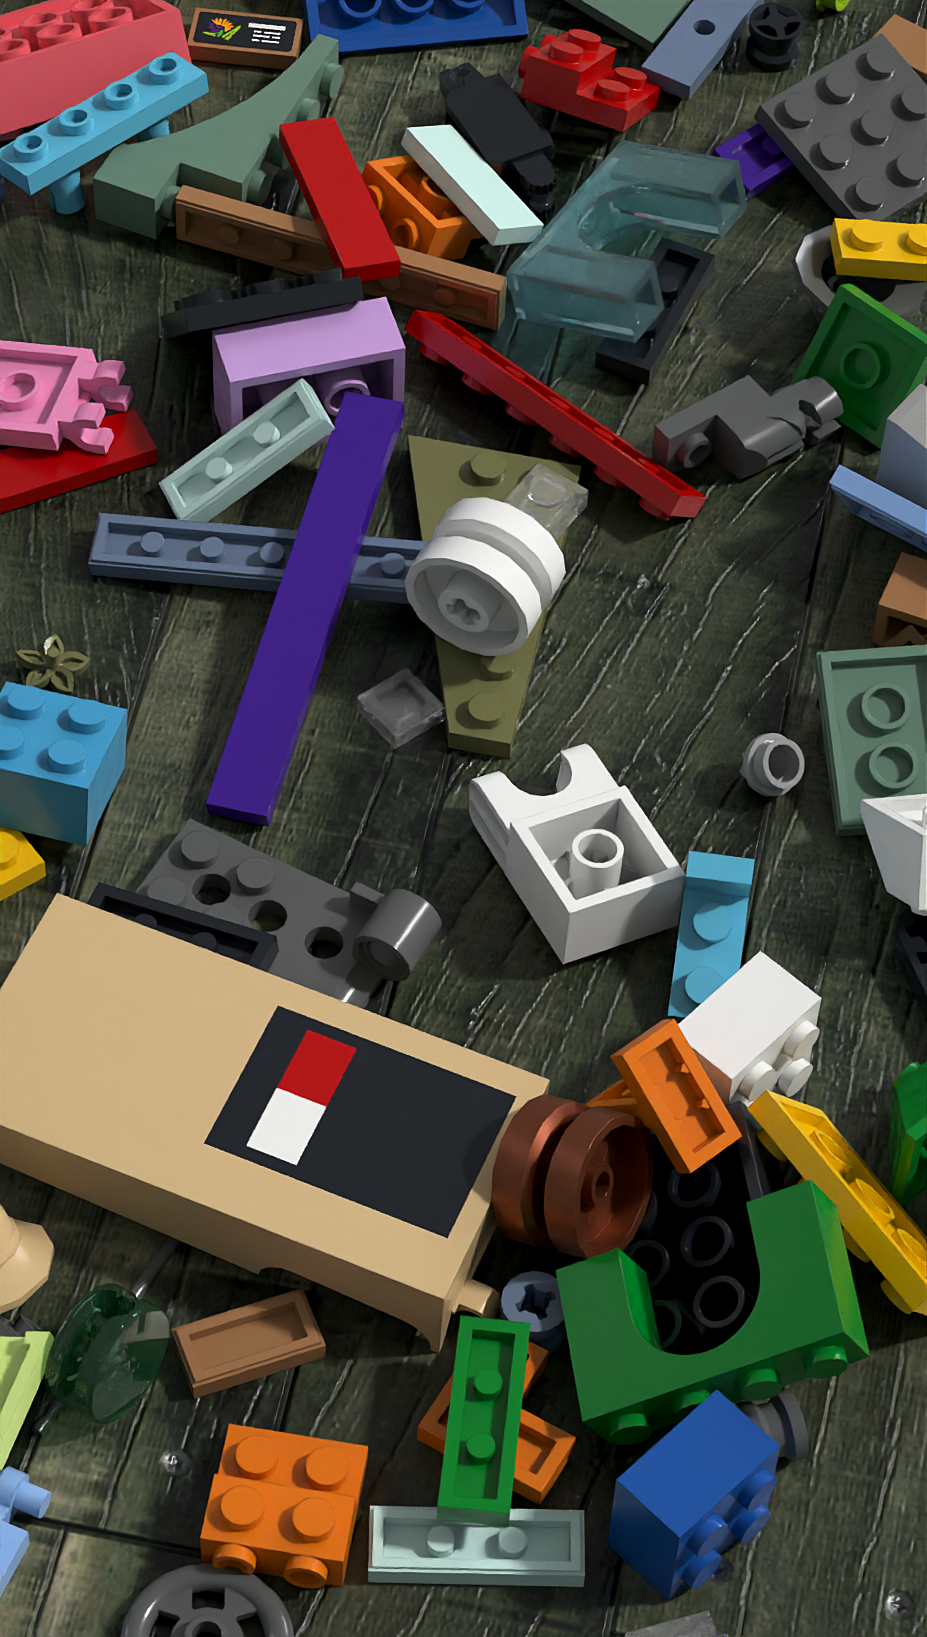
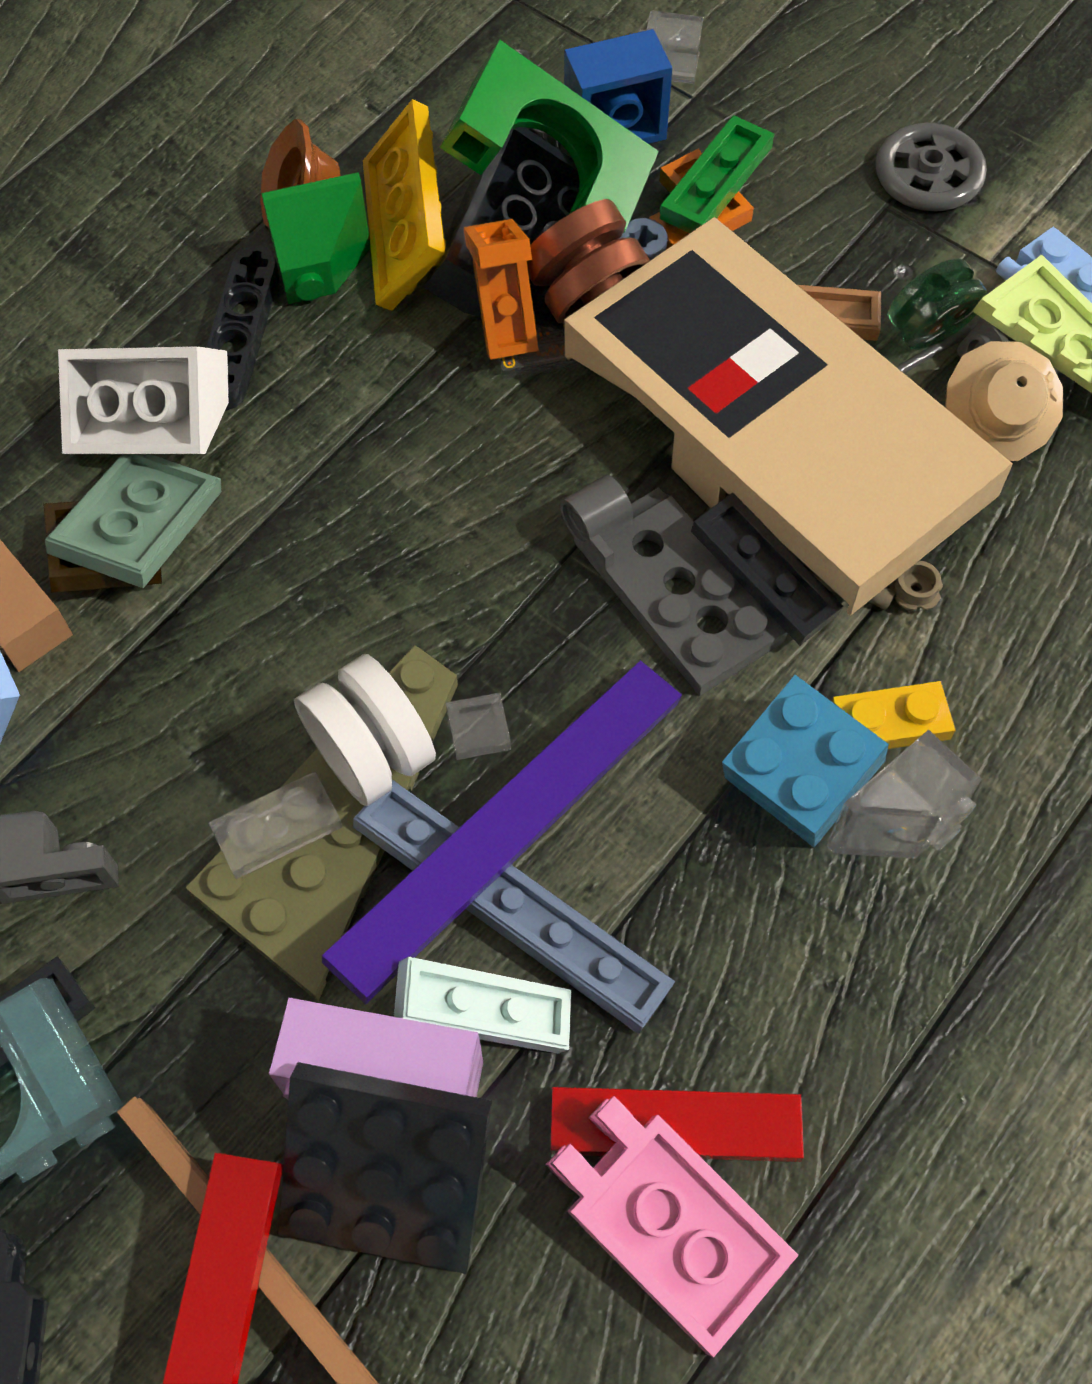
camera: 150 degrees left, 10 degrees up
olive plant [15,634,91,696] -> none
orange plate [200,1424,368,1589] -> none
orange plate [362,155,484,261] -> none
light aqua tile [368,1506,585,1587] -> none
light aqua tile [401,124,544,246] -> none
red plate [403,309,707,521] -> none
white brick [469,744,686,964] -> none
medium azure bracket [667,851,755,1022] -> none
white brick [678,951,821,1107] -> none
light grey plate [739,733,804,796] -> none

